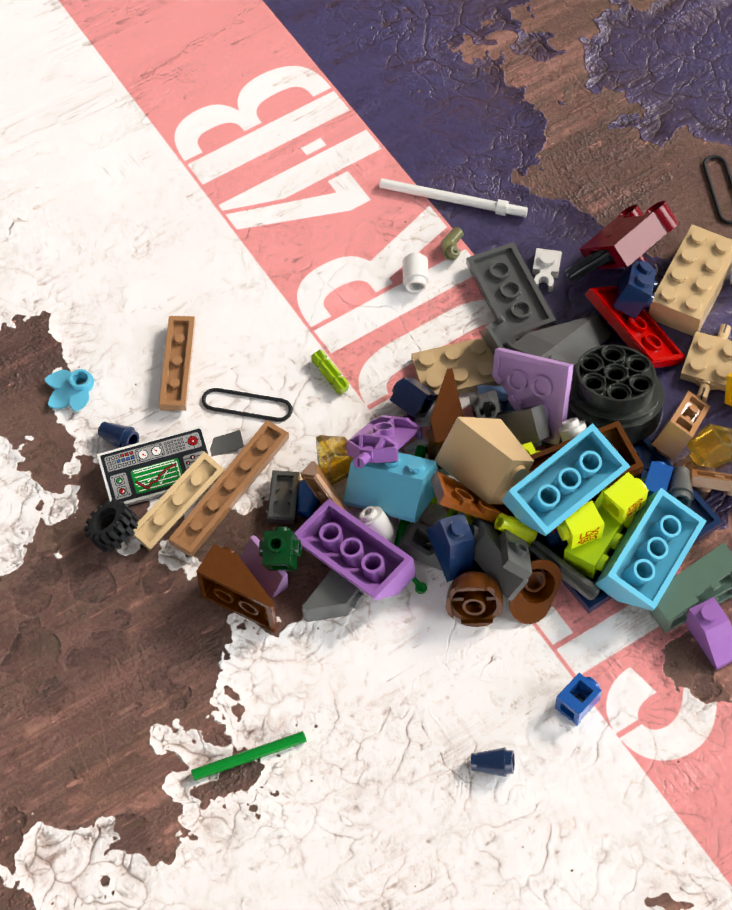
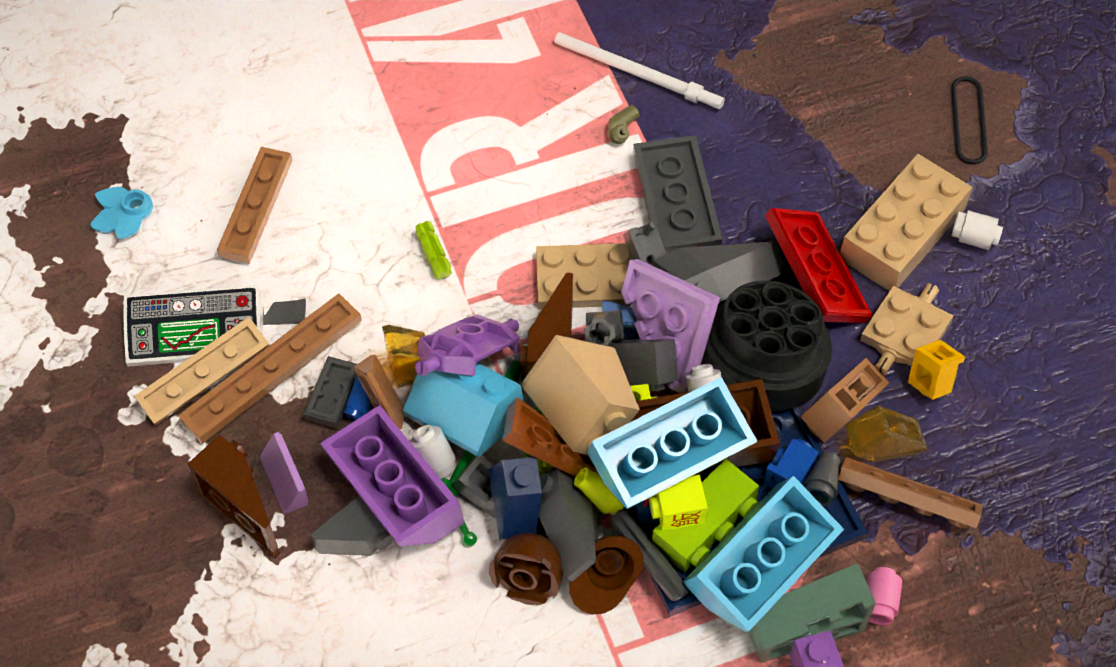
camera: 10 degrees right, 0 degrees up
black tyre [84,499,138,553] -> none
dark blue cone [98,421,139,448] -> none
black piece [202,388,293,421] -> none
dark green brick [259,527,302,571] -> none
dark blue brick [389,377,438,418] -> none
white brick [402,252,429,293] -> none
dark grey plate [499,529,532,580] -> none
white plate [532,248,562,292] -> none
dark red piece [565,200,679,283] -> none
neon yellow brick [601,472,649,524] -> none
dark blue brick [612,259,657,319] -> none

